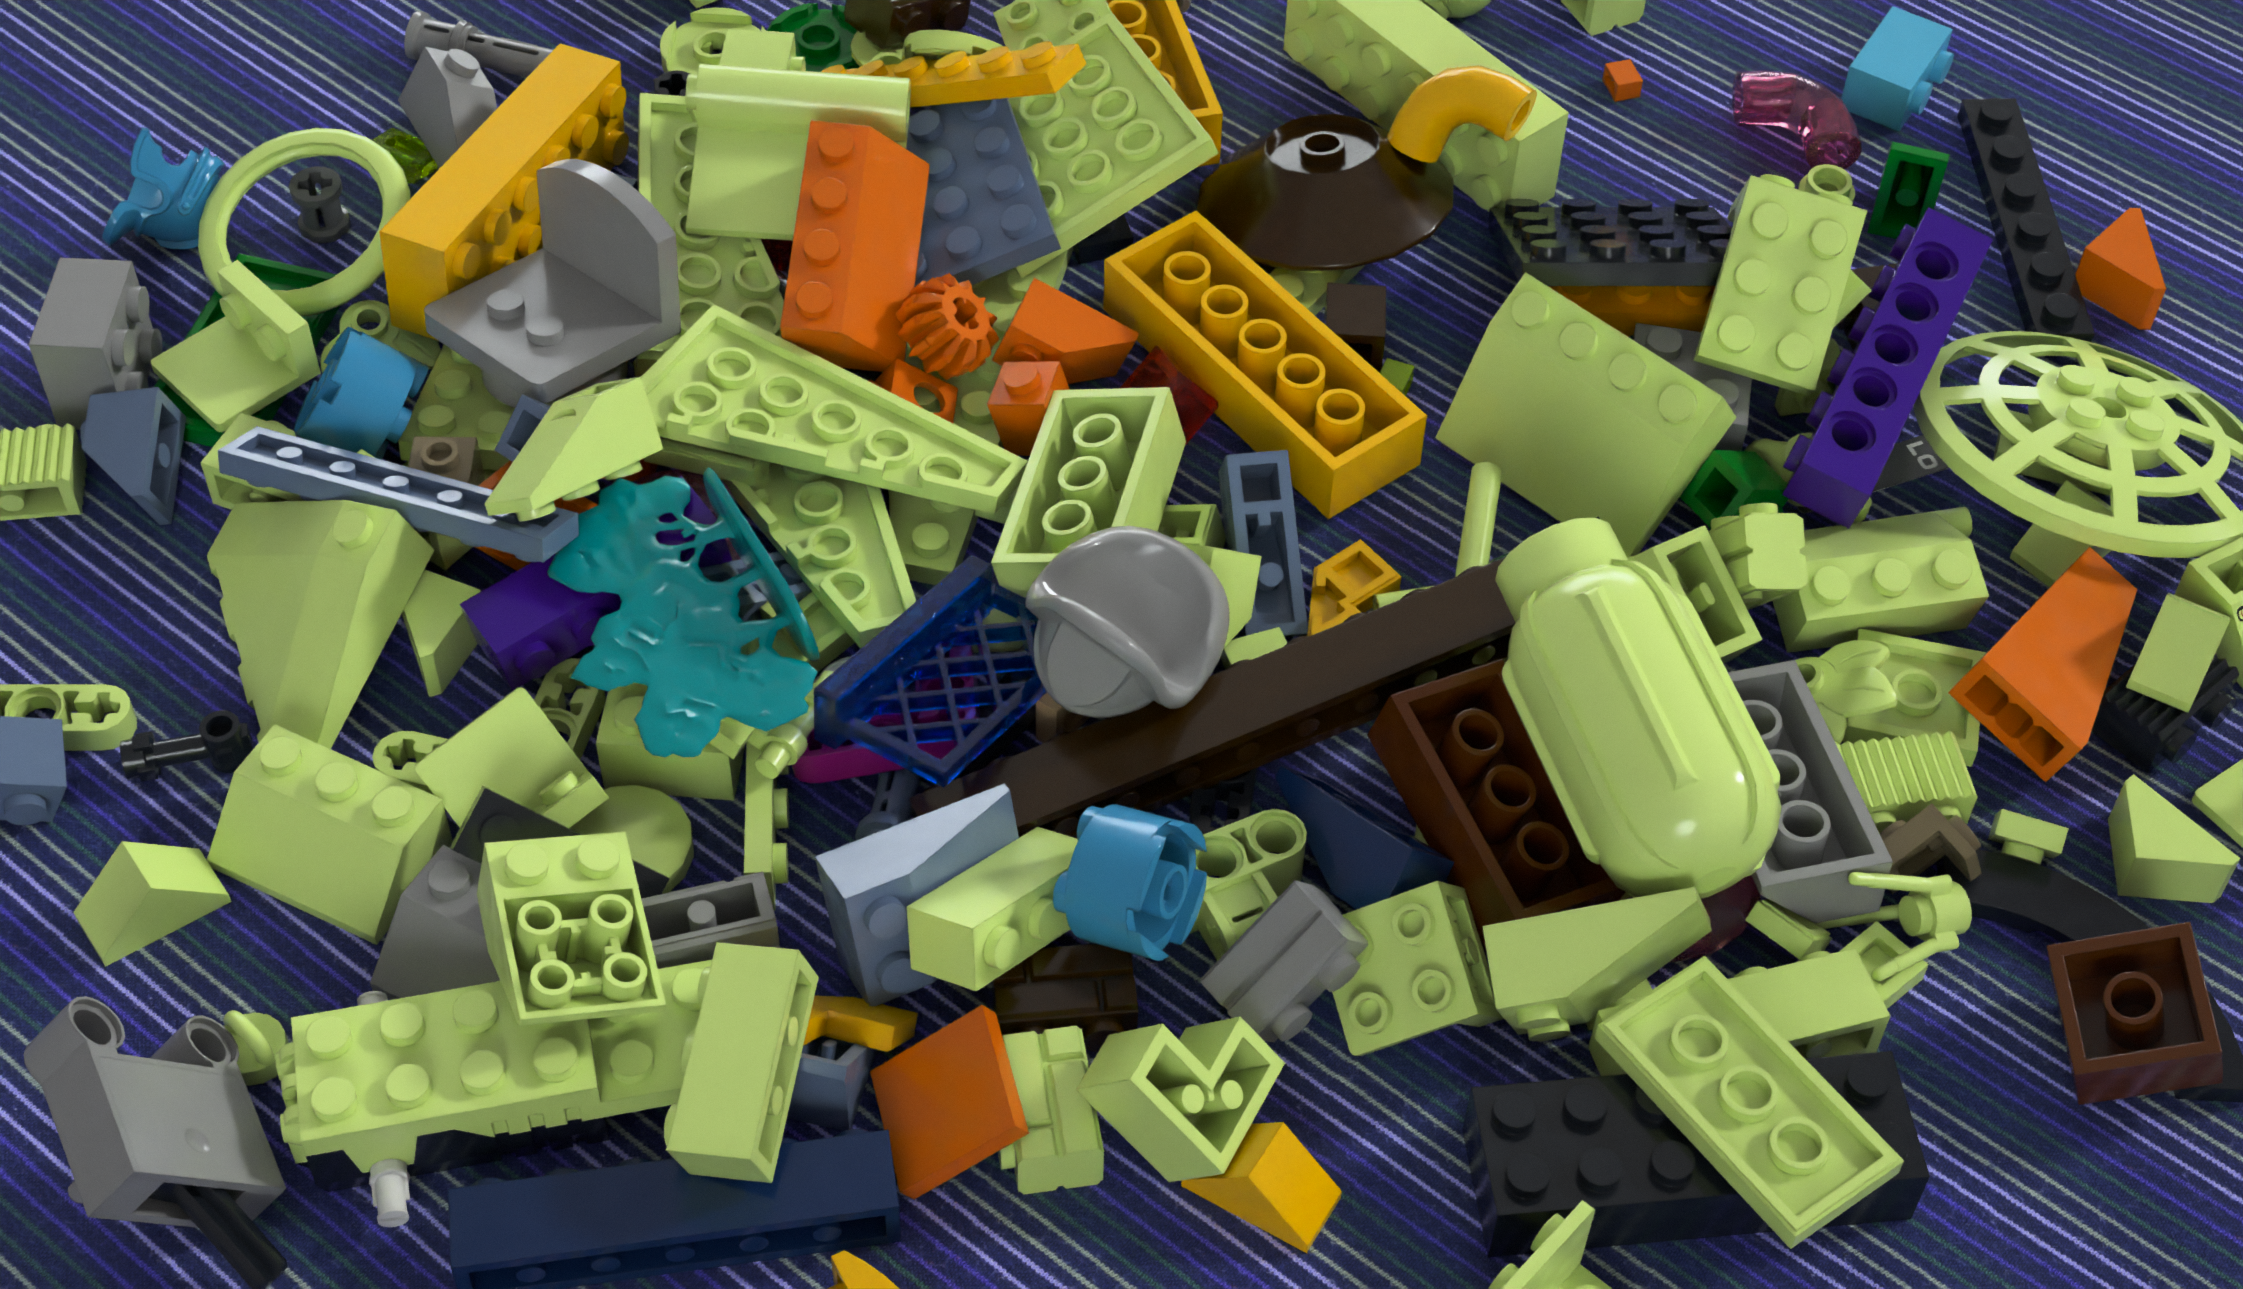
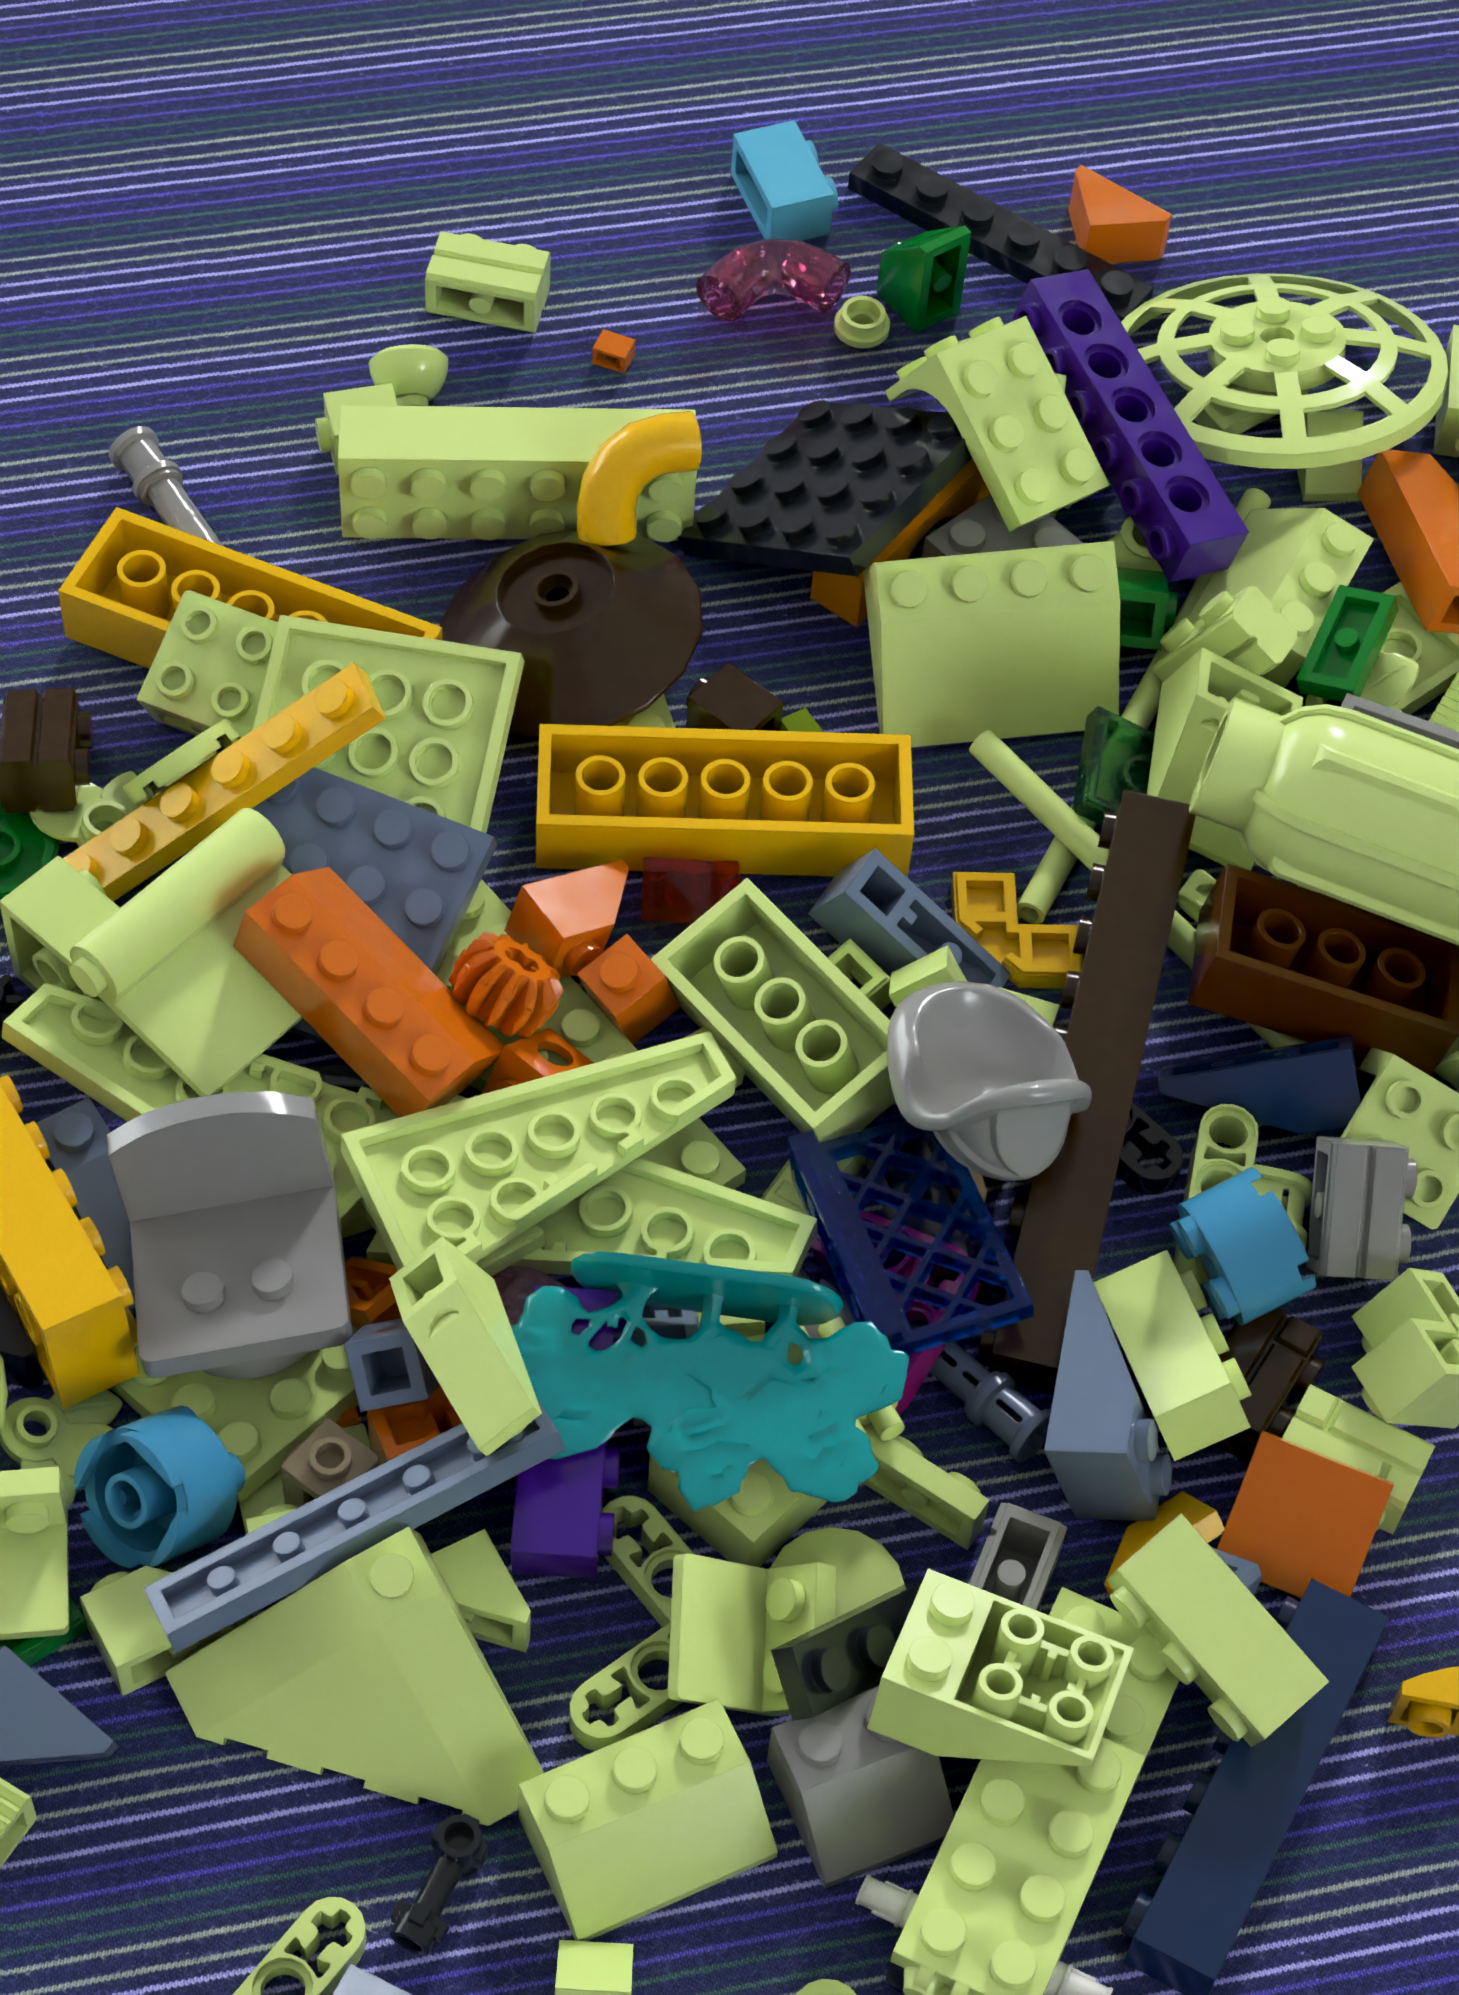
camera: 55 degrees left, 5 degrees up
none -> green plate [1296,585,1399,702]

